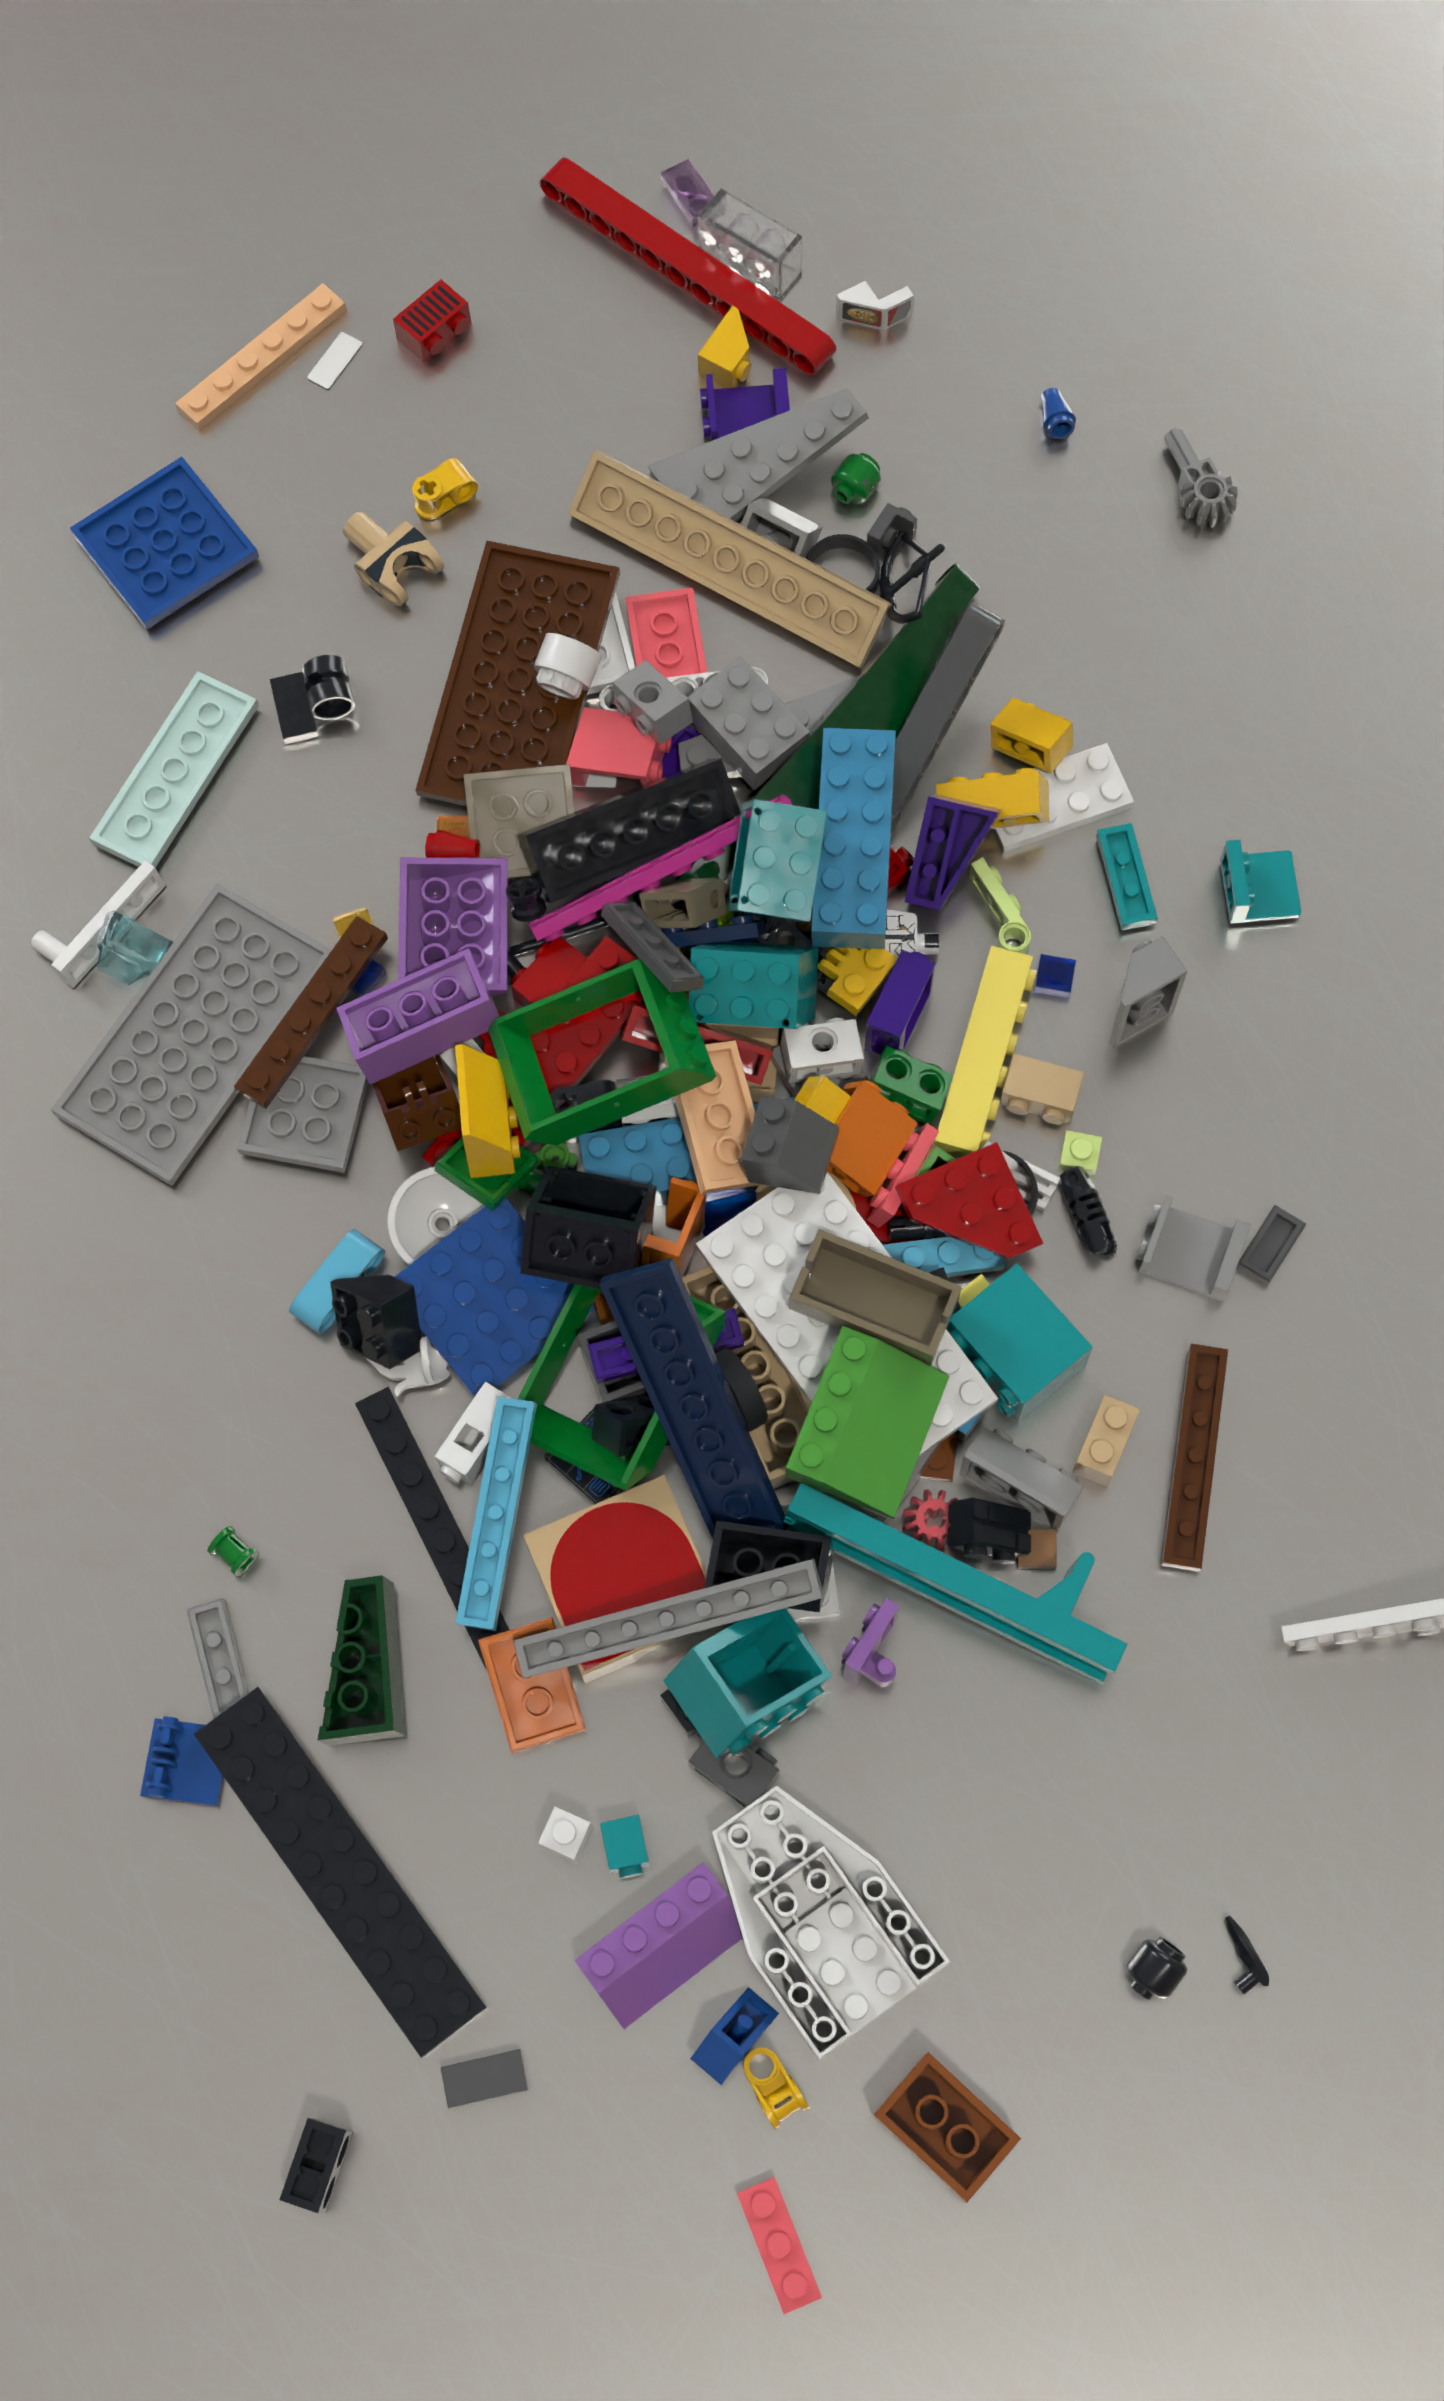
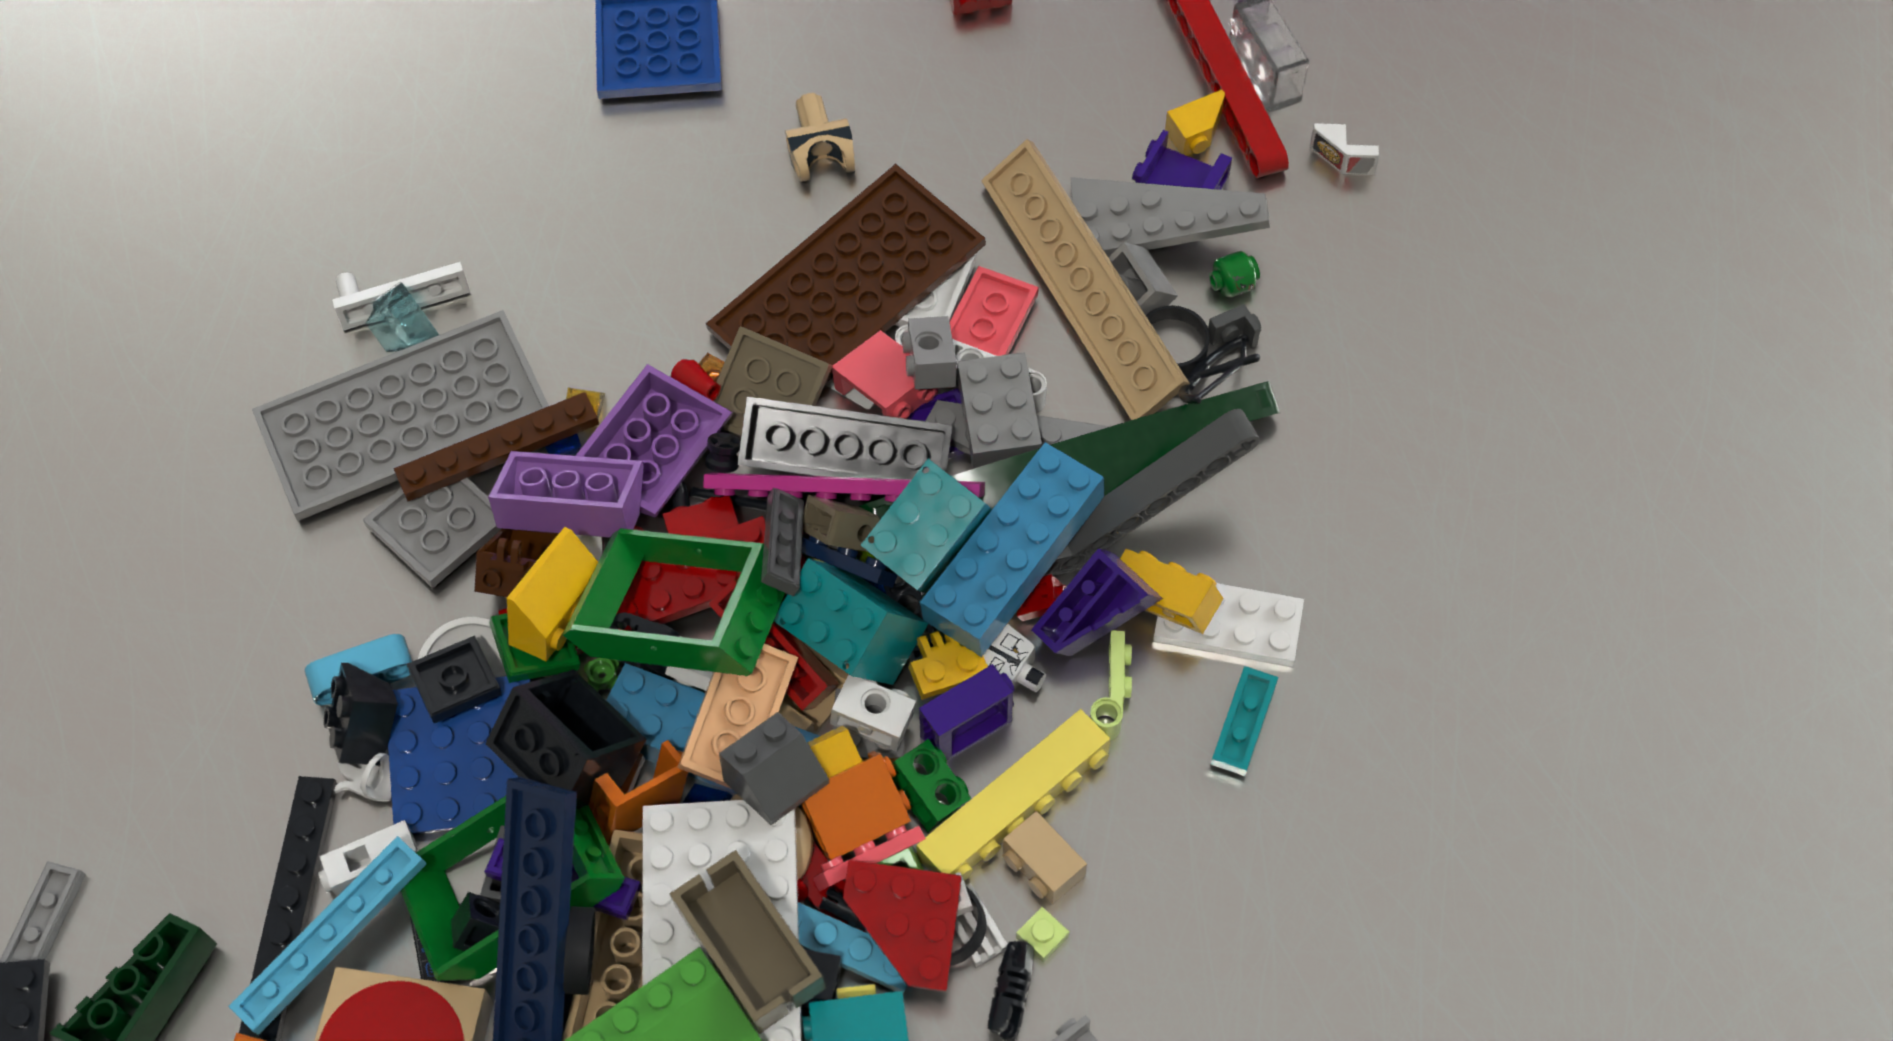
camera: 30 degrees right, 10 degrees down
light aqua plate [89,671,259,868] -> none
green bush [207,1526,259,1577] -> none
black tile [269,672,319,745] -> none
black wheel [302,655,355,720] -> none
yellow piece [412,458,478,520] -> none
white piece [533,633,602,700] -> none
yellow brick [990,697,1073,774] -> none
clear blue plate [1034,954,1076,998] -> none
blue cone [1041,388,1076,439] -> none
light grey slope [1109,936,1187,1048] -> none
light grey gear [1164,428,1238,528] -> none
teal bracket [1220,840,1301,924] -> none
none -> black tile [406,635,502,724]

